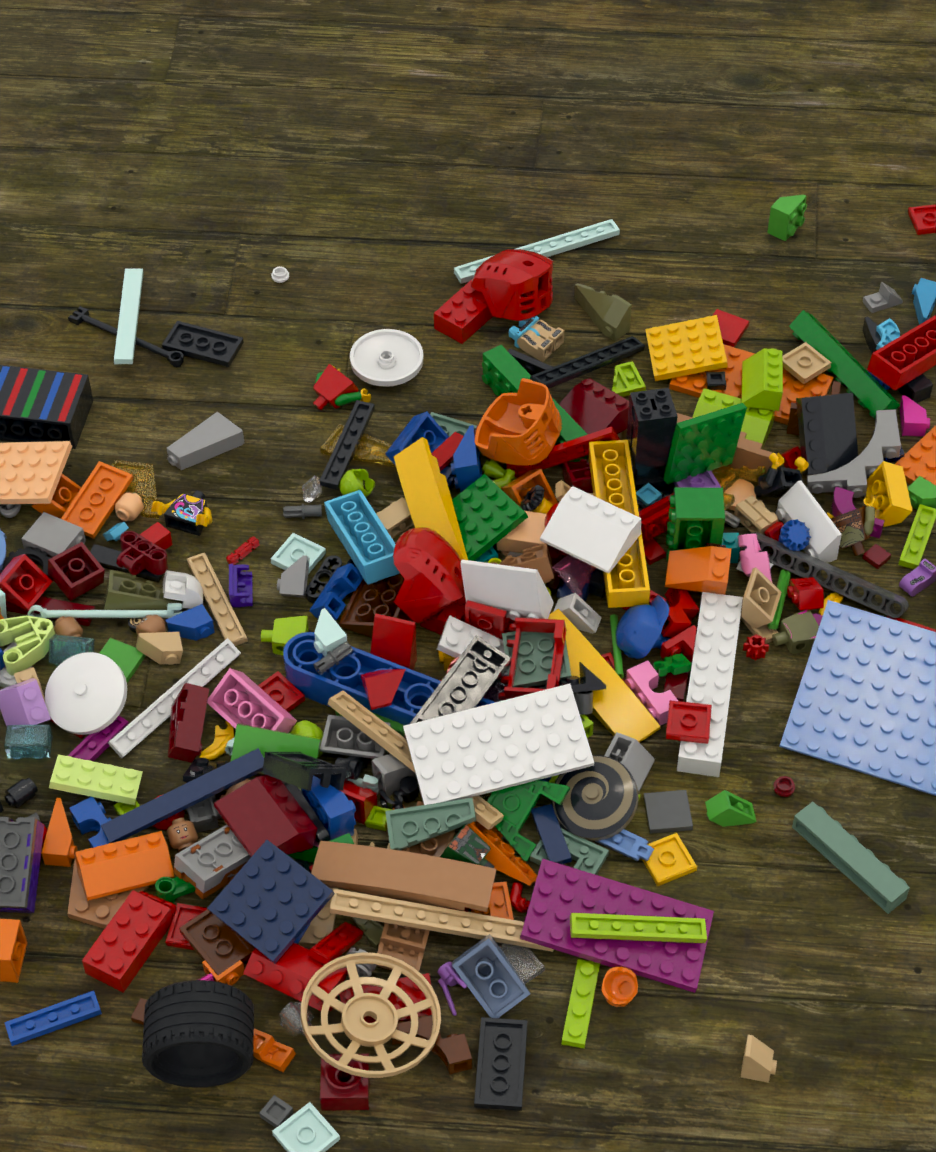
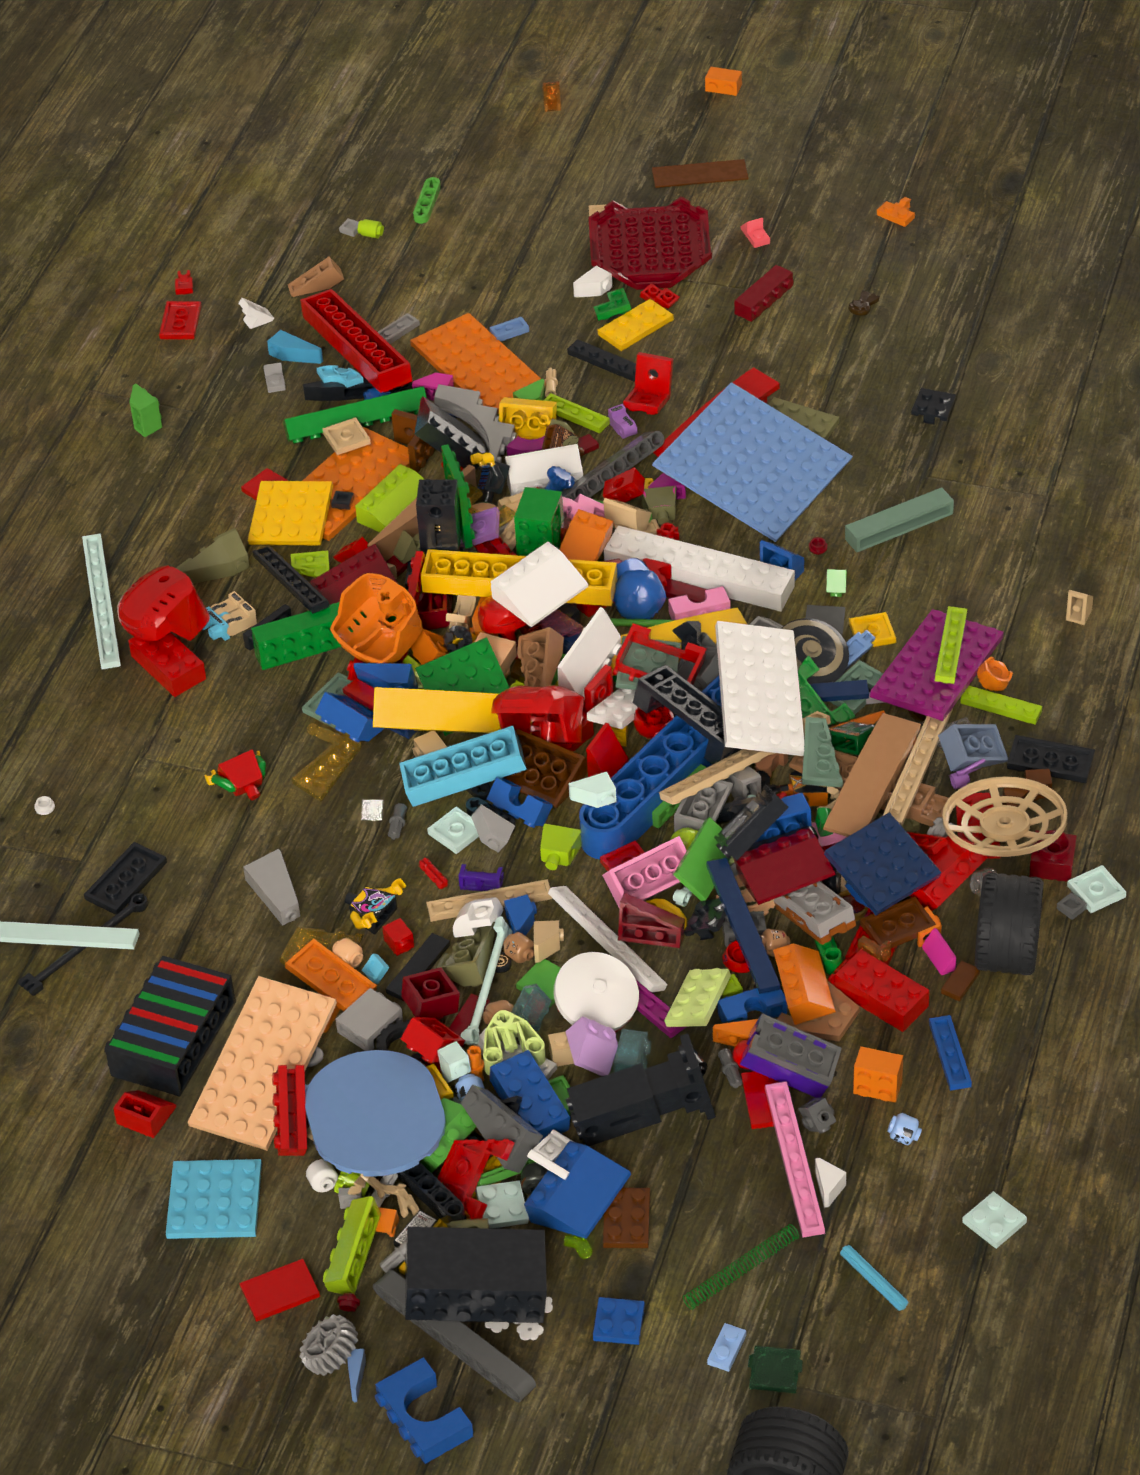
camera: 75 degrees left, 5 degrees down
dark red beam [116,531,168,575] -> none
dark grey axle [313,642,353,675] -> none
black plate [319,400,375,490] -> none
lime hair [339,469,375,498] -> none
white dish [350,329,423,387] -> none
red slope [361,669,406,710] -> none
green plate [653,653,692,676] -> none
red tile [666,700,712,744] -> none
lime slope [741,348,783,411] -> none
none -> blue slope [760,540,804,580]
none -> clear orange bracket [858,936,892,962]

